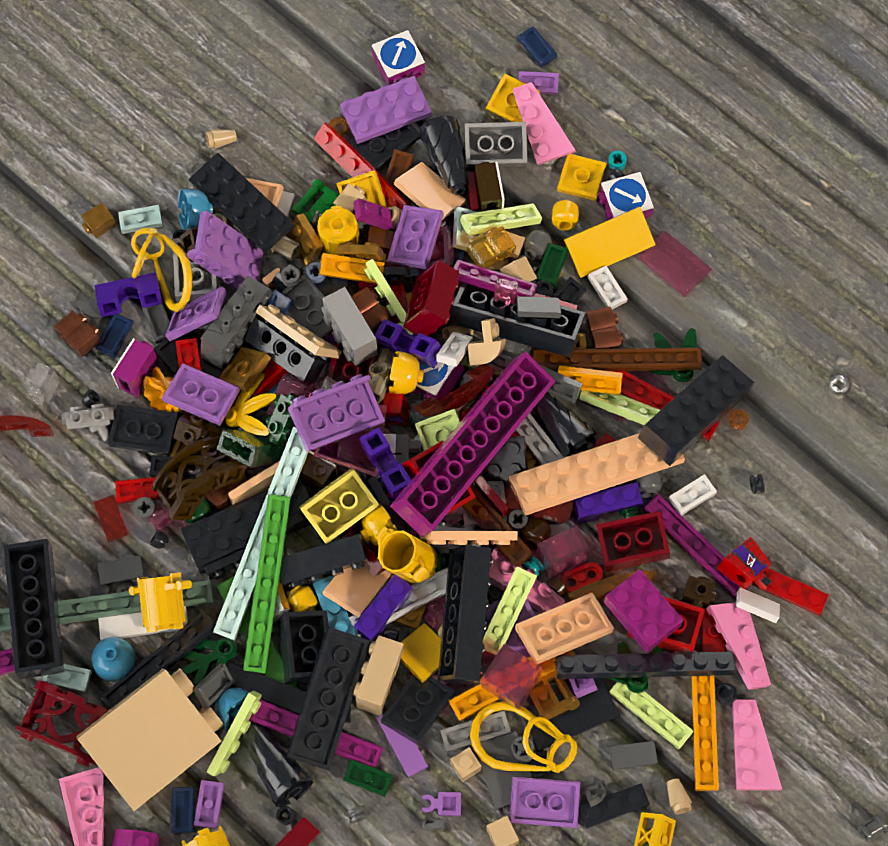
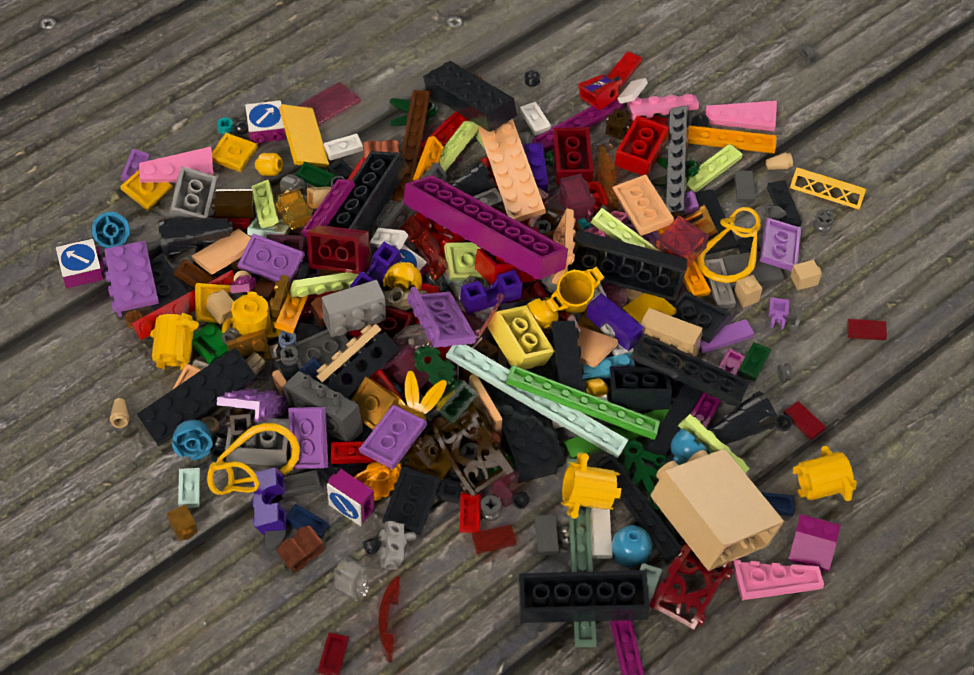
camera: 85 degrees left, 15 degrees down
dark grey tile [193,663,234,708] -> none
medium lavender plate [194,780,225,829] -> none
tan brick [467,318,506,365] -> none
clear pink tile [494,277,519,305] -> none
dark grey wheel [511,737,535,763] -> none
tile [516,296,561,318] -> none
dark blue tile [517,26,557,68] -> none
magenta brick [604,569,683,653] -> none
none -> dark azure cylinder [91,212,129,248]
none -> yellow container [150,313,199,370]

